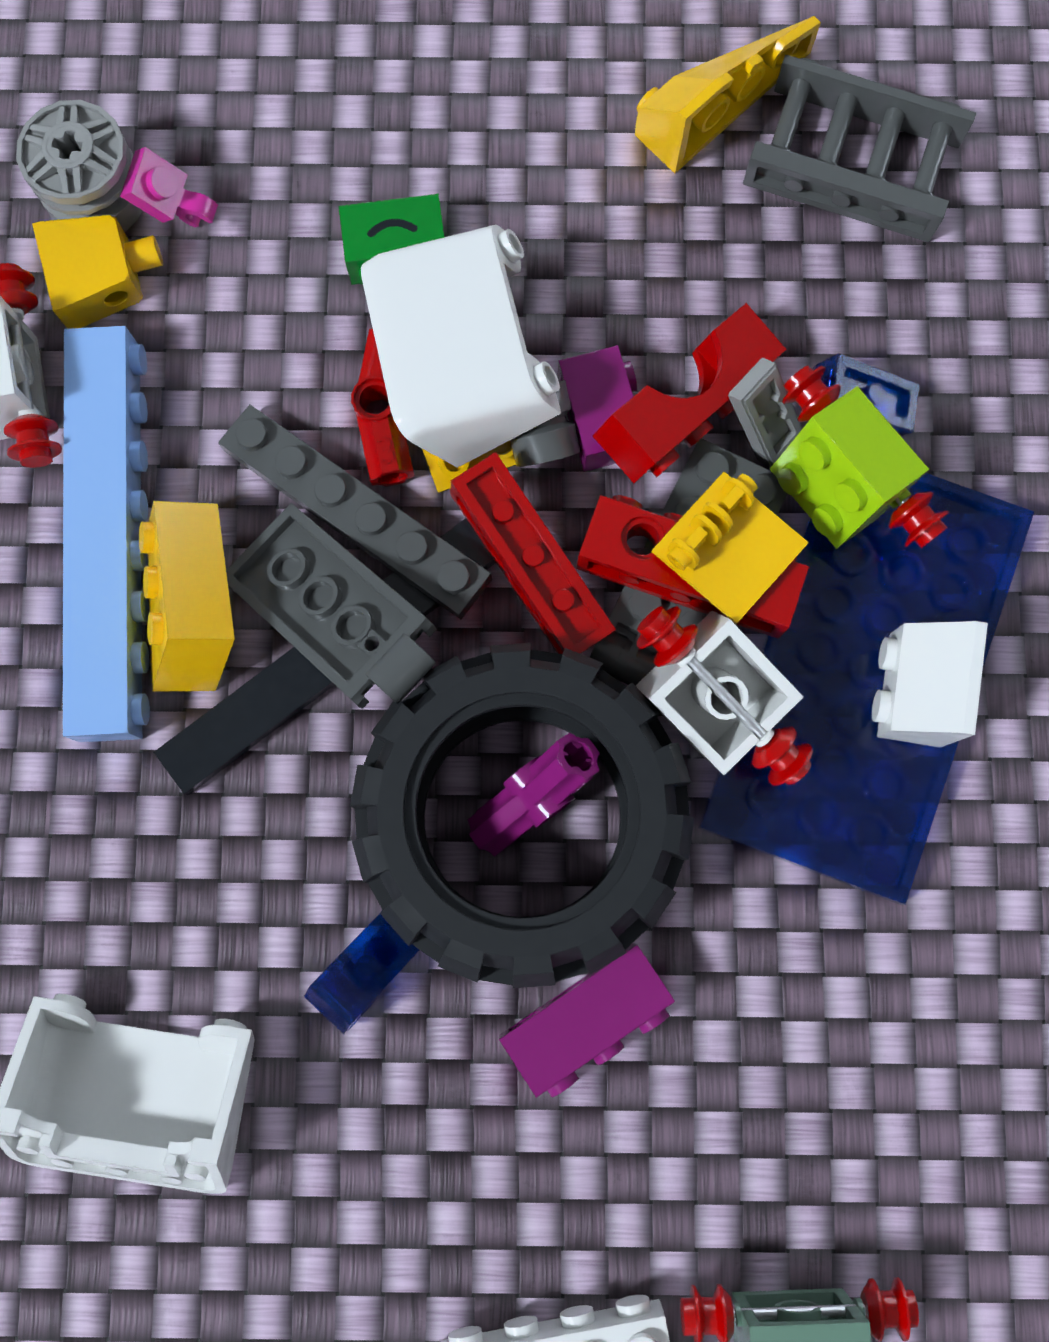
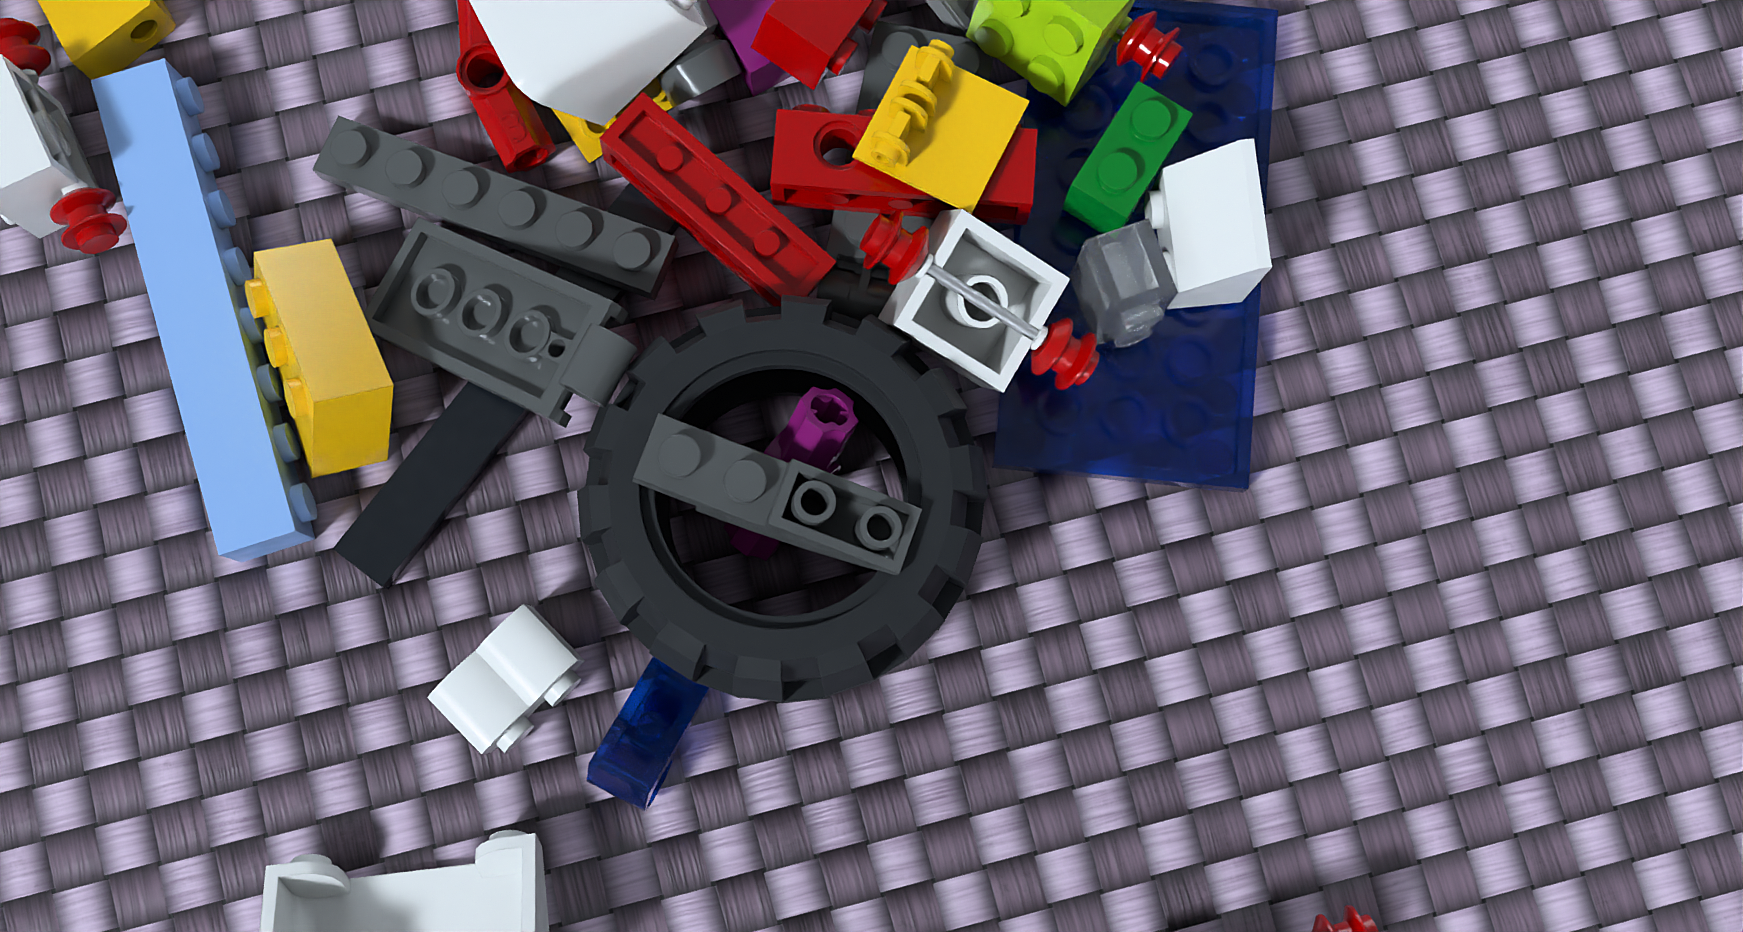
camera: 20 degrees left, 0 degrees up
magenta brick [499,943,675,1098] -> none
none -> white brick [427,604,585,754]
none -> dark grey slope [632,413,922,575]
none -> green brick [1062,81,1193,241]
none -> clear brick [1069,218,1178,348]

